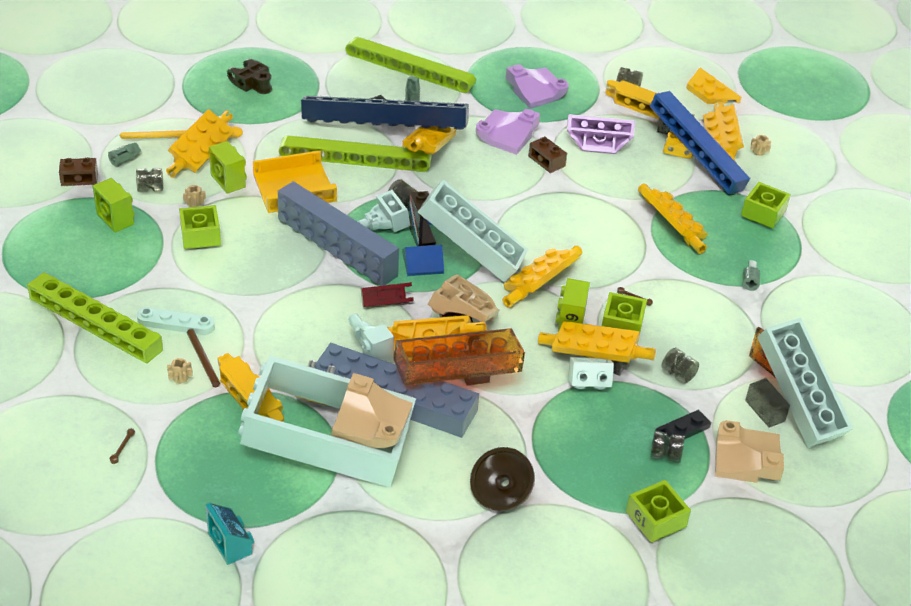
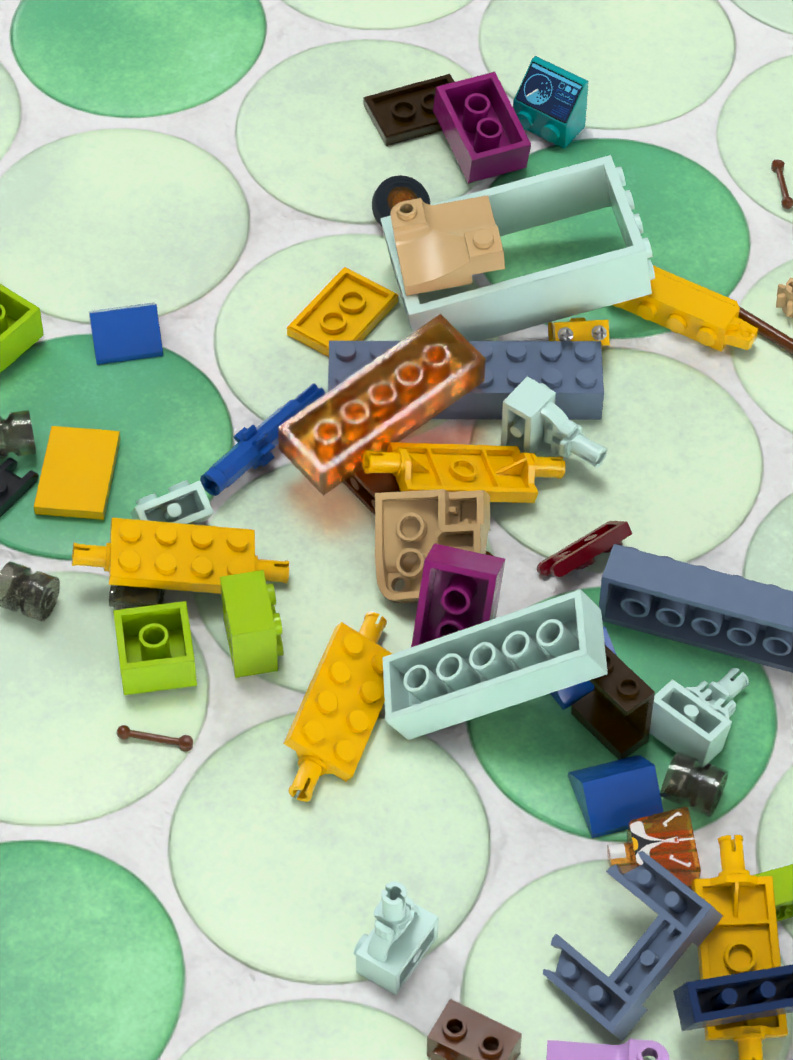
camera: 160 degrees right, 10 degrees up
dark brown dish [470,447,535,512] -> none
yellow plate [638,183,708,254] -> none
none -> yellow tile [34,426,121,520]
none -> blue slope [89,302,163,365]
none -> blue piece [200,383,325,496]
none -> yellow tile [287,267,399,357]
none -> light aqua brick [354,882,439,995]
none -> dark brown tile [363,74,455,146]
none -> black wheel [372,175,430,226]
none -> magenta brick [411,543,506,647]
none -> magenta brick [433,72,531,183]
none -> sand blue wedge [542,851,723,1041]
none -> clear orange torso [607,807,701,890]

